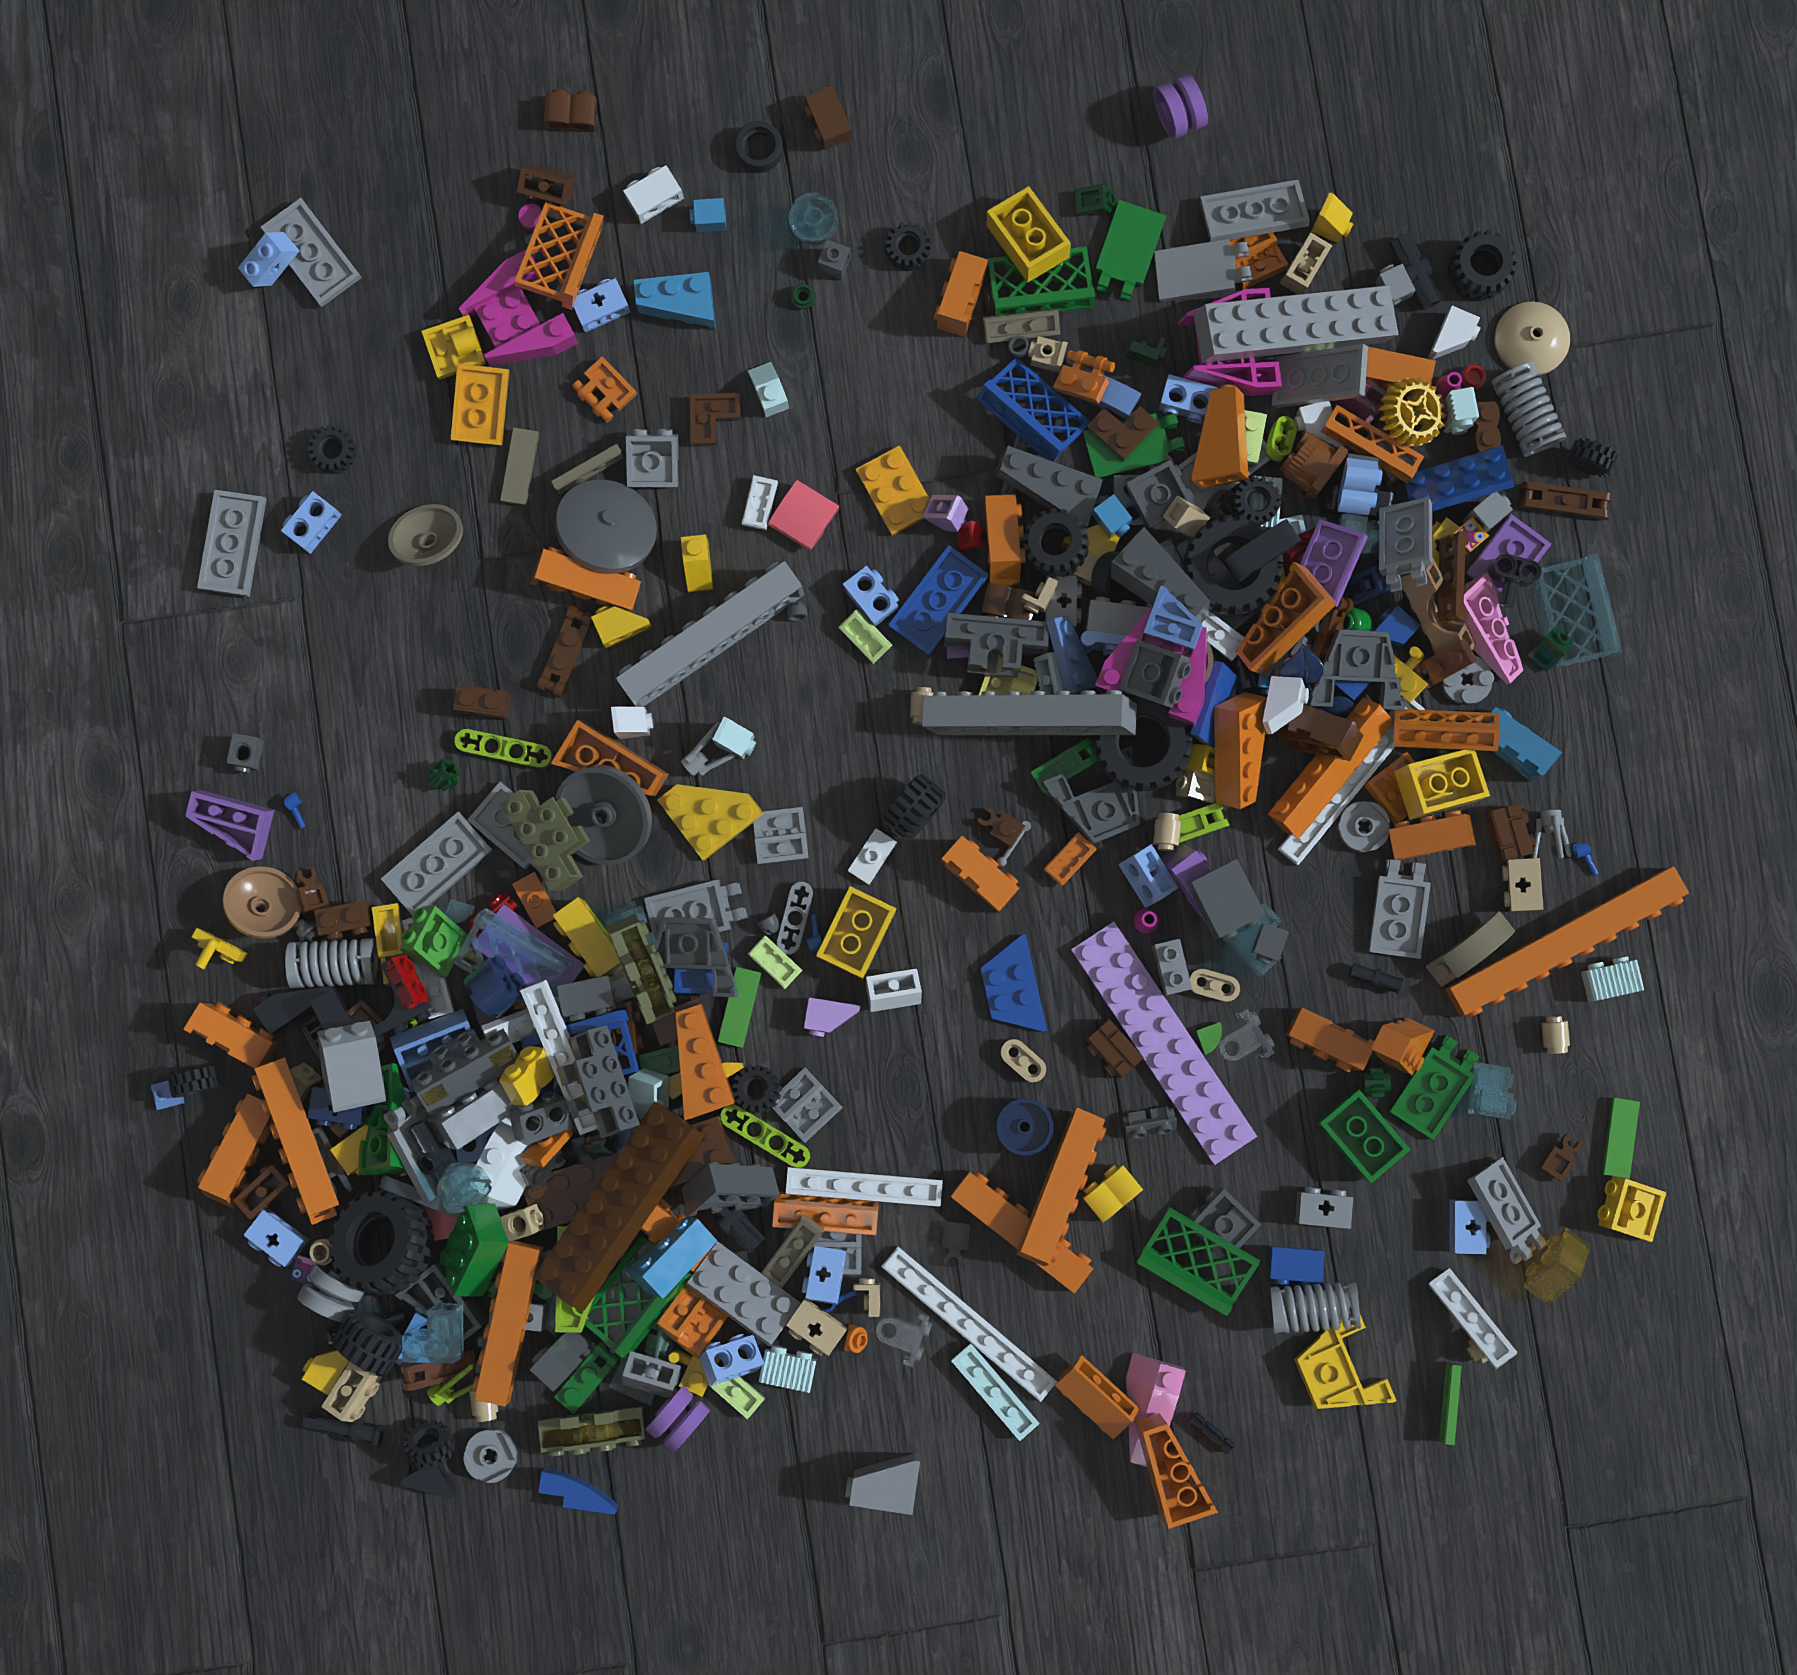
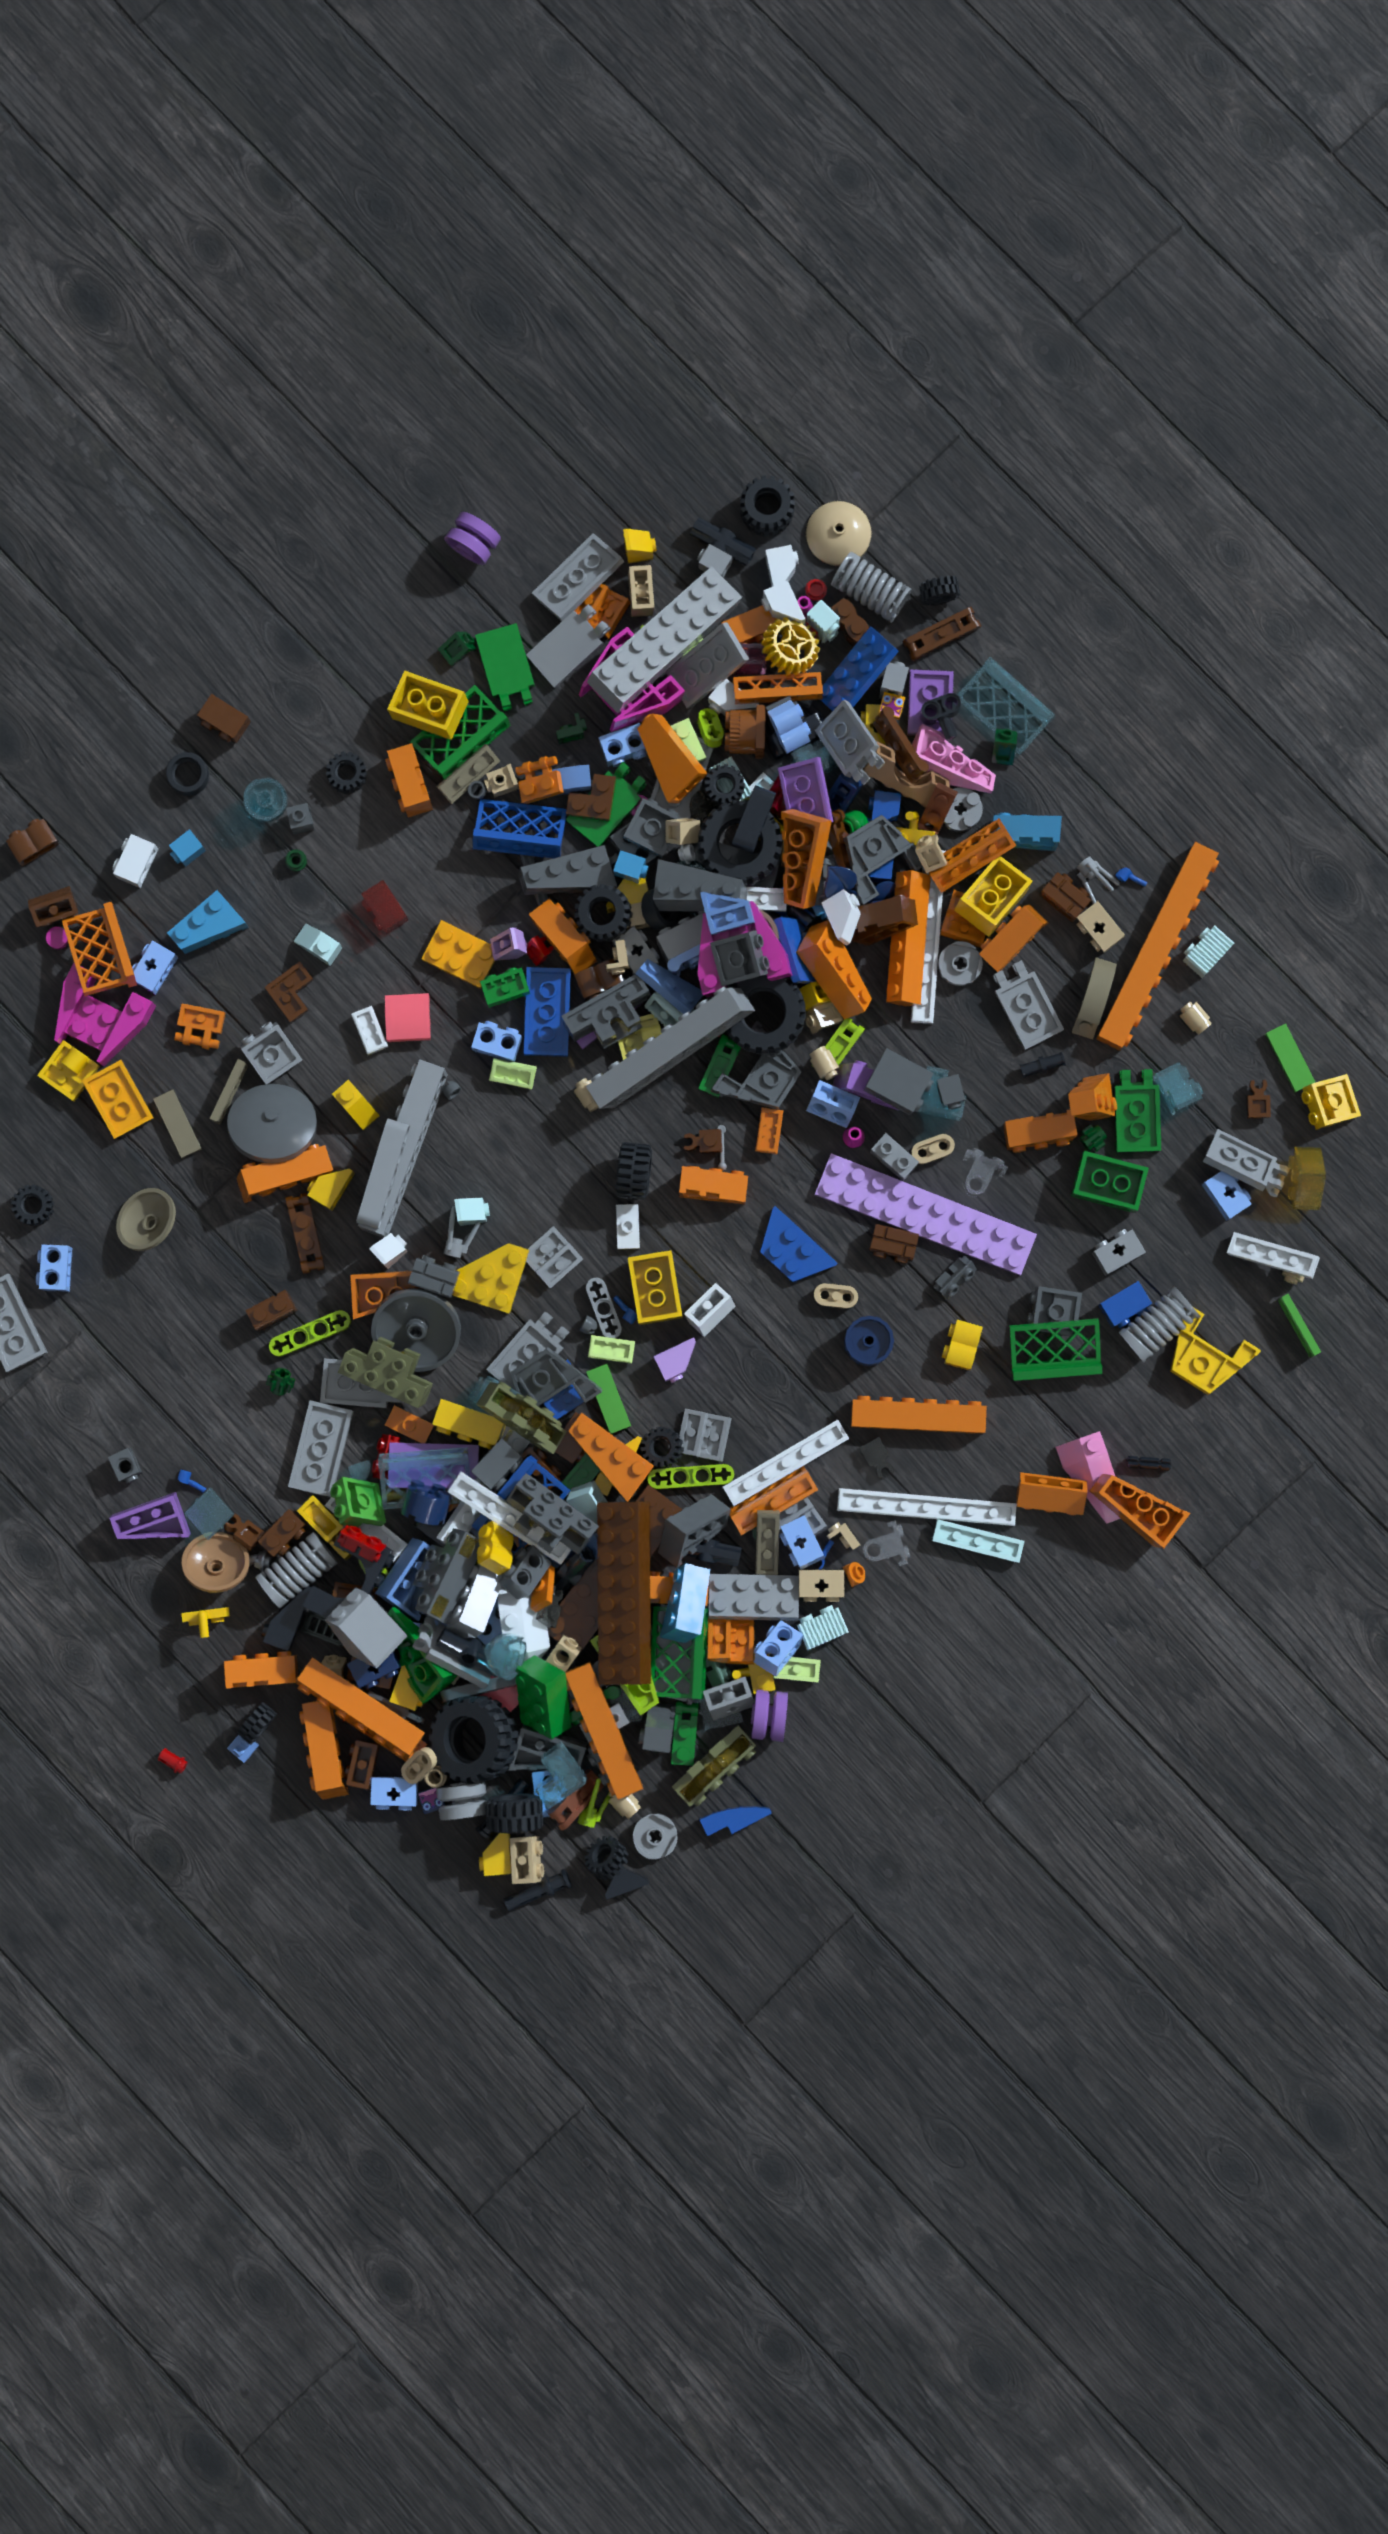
camera: 35 degrees left, 0 degrees up
light grey slope [845,1453,920,1515] -> none
orange brick [1016,1108,1106,1267] -> none
bright green tile [1195,1022,1222,1055] -> none
none -> red pin [158,1748,188,1774]
none -> clear light blue piece [184,1488,234,1540]
none -> light grey beam [357,1119,410,1229]
none -> clear red brick [361,880,408,934]
none -> tan plate [401,1747,437,1784]
none -> dark grey brick [408,1255,460,1298]
none -> green bracket [480,968,530,1008]
none -> white plate [678,844,696,864]
none -> white slope [761,580,805,626]
none -> tan bracket [915,834,947,873]

